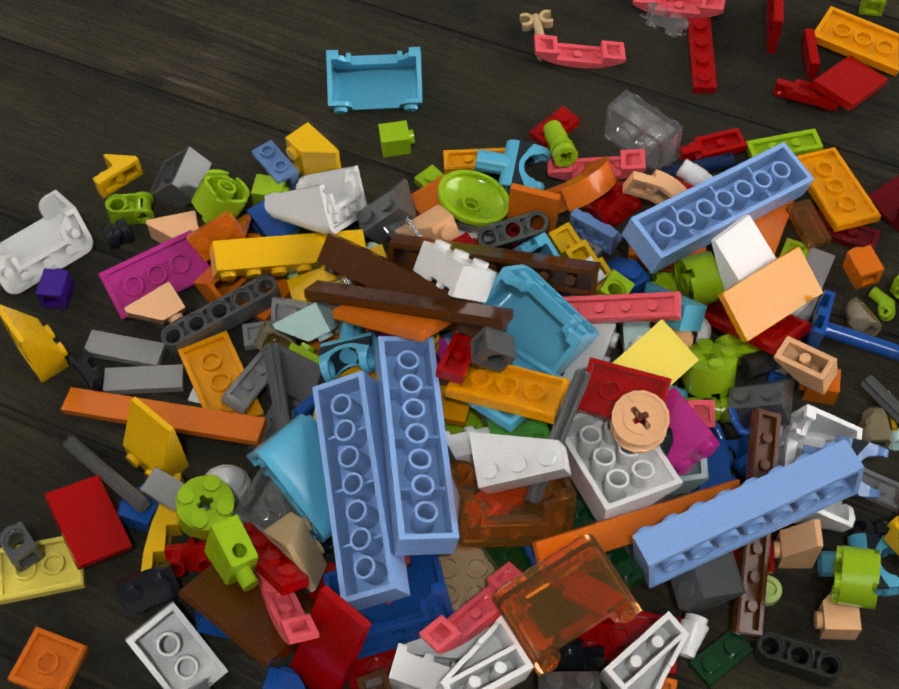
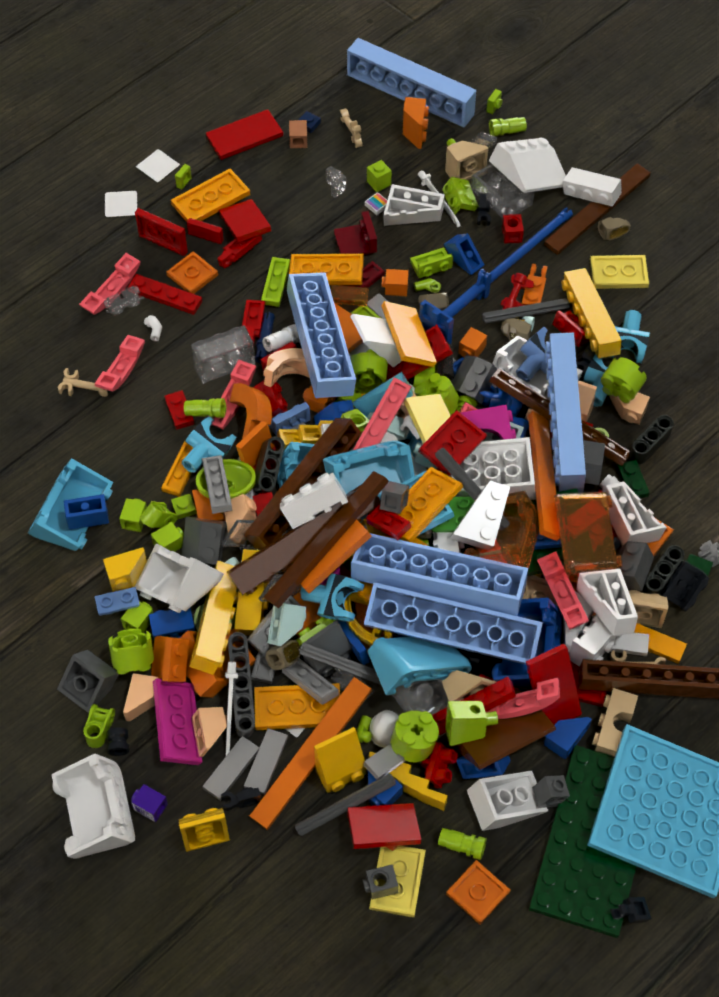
camera: 70 degrees left, 0 degrees up
yellow slope [93,154,144,199] -> none
black bracket [114,561,182,616] -> none
light nougat piece [610,390,670,453] -> none
light nougat slope [774,336,838,395] -> none
none -> blue brick [64,494,109,530]
none -> lime piece [140,501,178,528]
none -> white arm [144,315,162,341]
none -> lime brick [151,522,184,552]
none -> orange tile [166,251,218,294]
none -> light grey tile [202,455,233,514]
none -> white sword [225,662,238,756]
none -> lime arm [357,715,372,743]
none -> lime axle [438,828,487,860]

